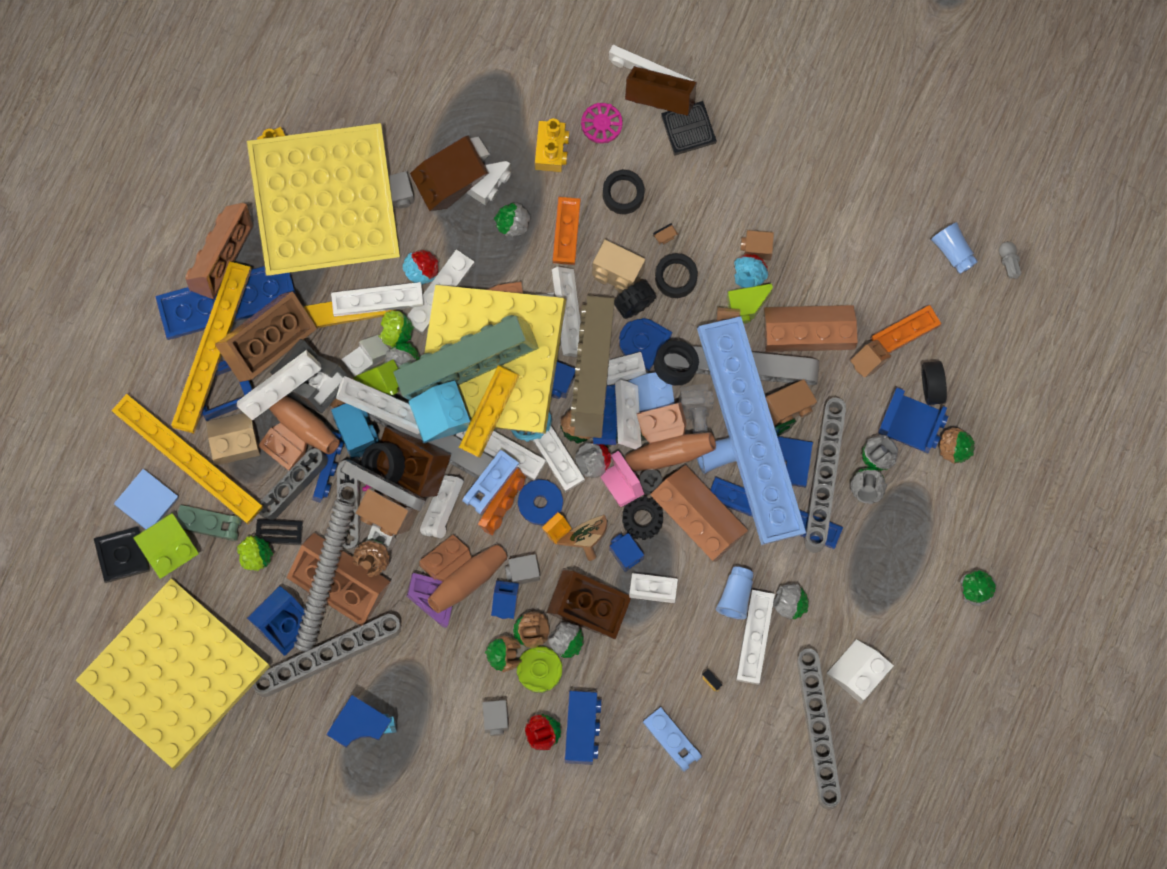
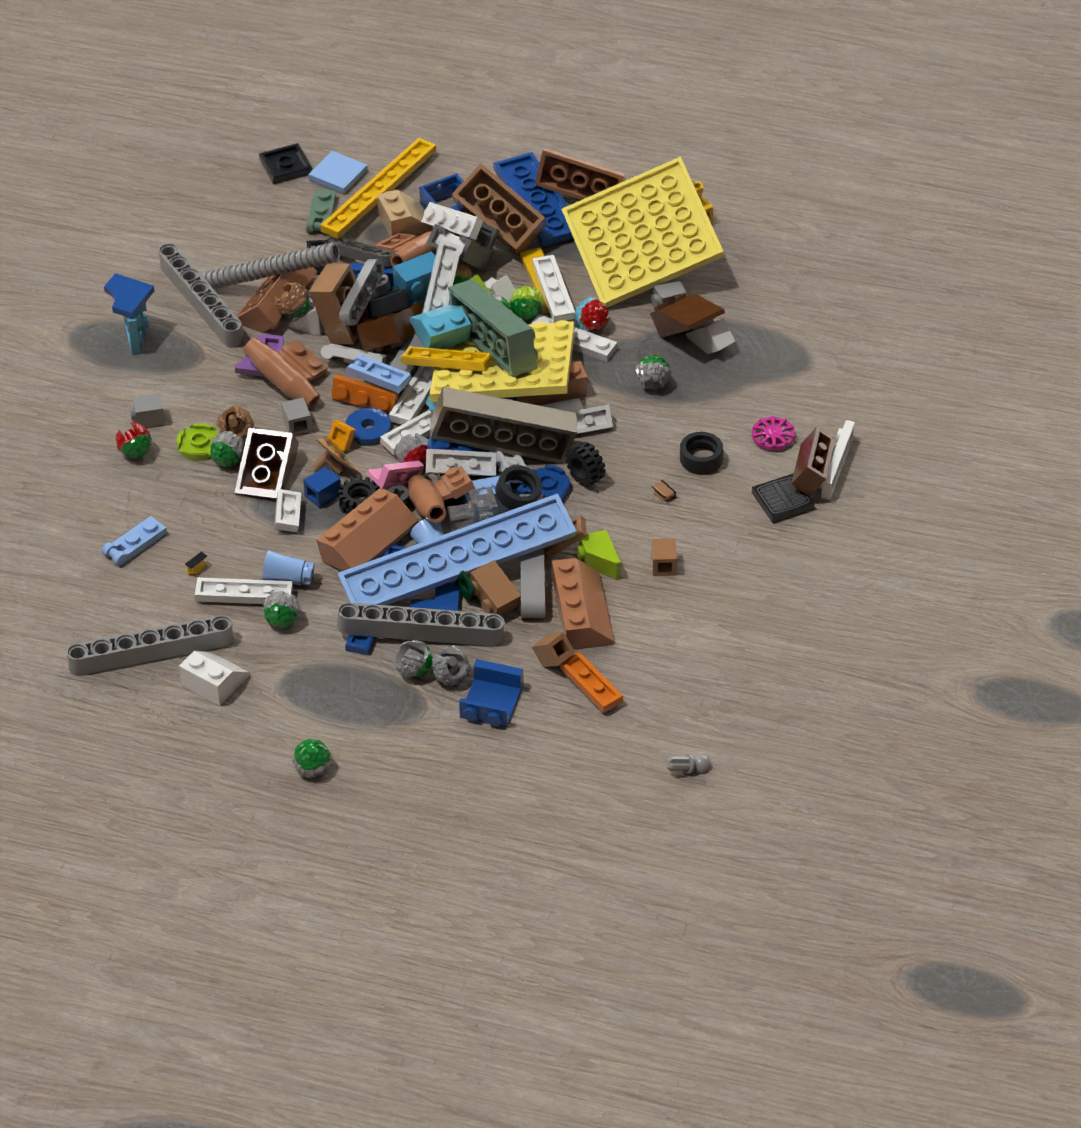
camera: 85 degrees right, 30 degrees down
light yellow plate [76,579,270,770] -> none
lime slope [133,513,199,579] -> none
yellow plate [171,261,252,434] -> none
lime piece [237,535,273,571] -> none
blue slope [247,586,305,656] -> none
white slope [466,161,511,205] -> none
piece [485,636,522,672] -> none
blue brick [491,580,519,619] -> none
yellow brick [535,118,569,172] -> none
orange plate [553,197,581,265] -> none
blue brick [565,691,602,765] -> none
tan brick [592,240,645,293] -> none
black tyre [655,253,698,299] -> none
medium azure piece [734,254,768,288] -> none
black tyre [922,361,947,405] -> none
light blue plant [931,222,978,274] -> none
piece [940,428,975,464] -> none

